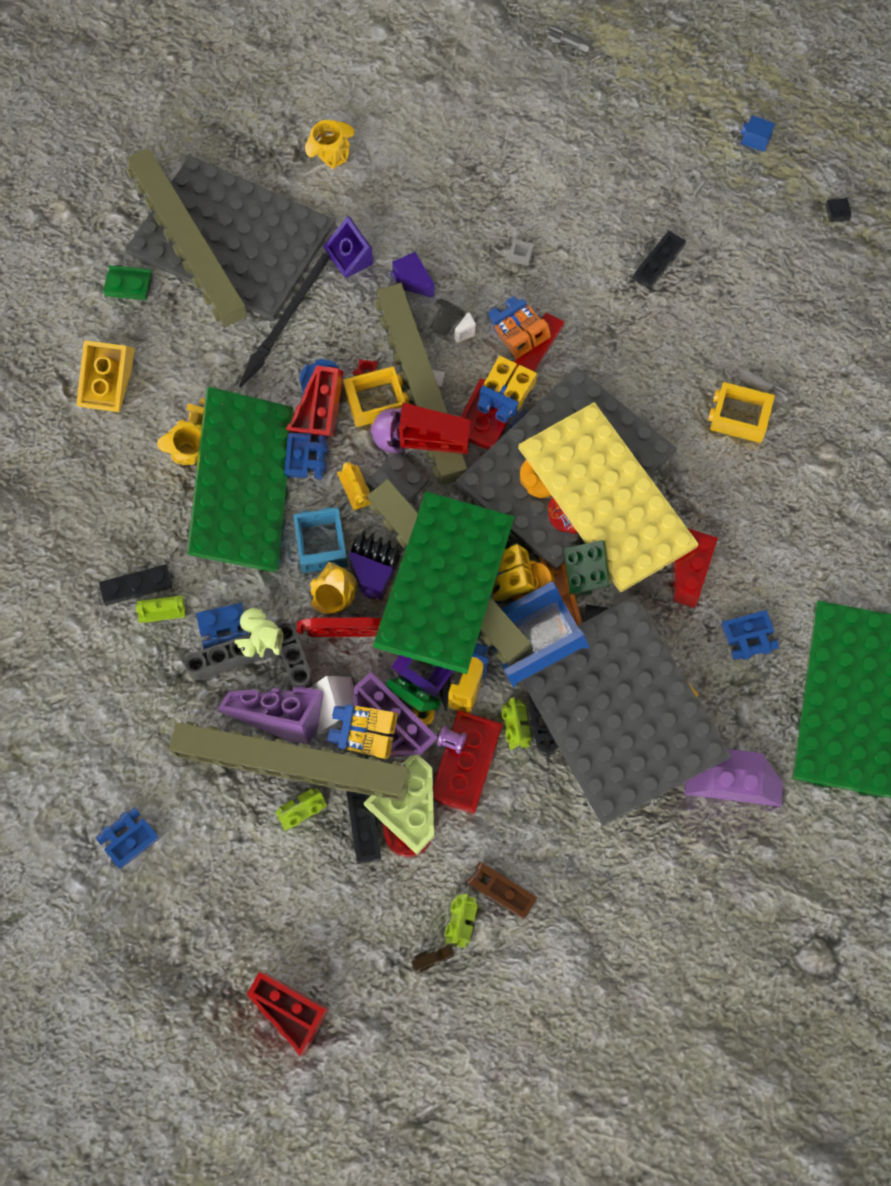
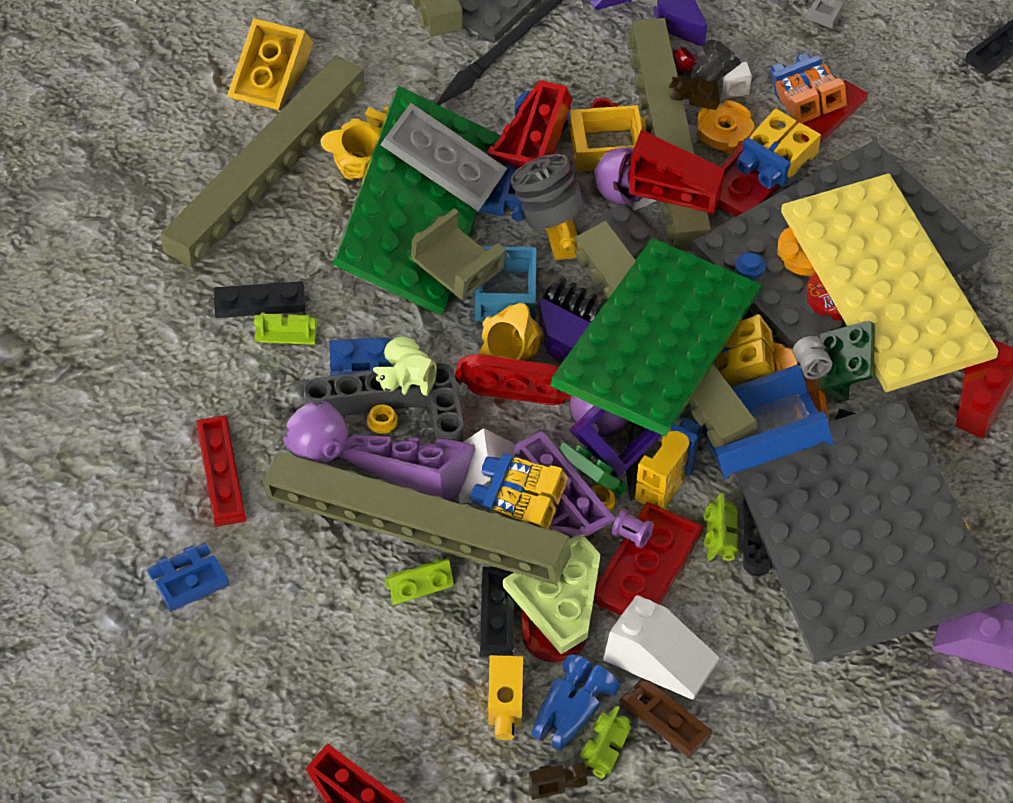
camera: 10 degrees right, 15 degrees down
none -> olive brick [161,55,365,267]
none -> red tile [196,415,246,527]
none -> medium lavender cylinder [283,401,348,463]
none -> yellow plate [367,404,398,434]
none -> light grey plate [381,103,507,211]
none -> olive panel [411,208,506,300]
none -> yellow torso [488,655,523,740]
none -> dark grey wheel [510,154,585,229]
none -> blue piece [532,654,620,751]
none -> white slope [603,595,719,700]
none -> dark brown plate [669,77,720,110]
none -> red plate [672,47,697,73]
none -> light orange plate [697,101,754,154]
none -> blue plate [735,253,765,281]
none -> light grey wheel [792,336,832,379]

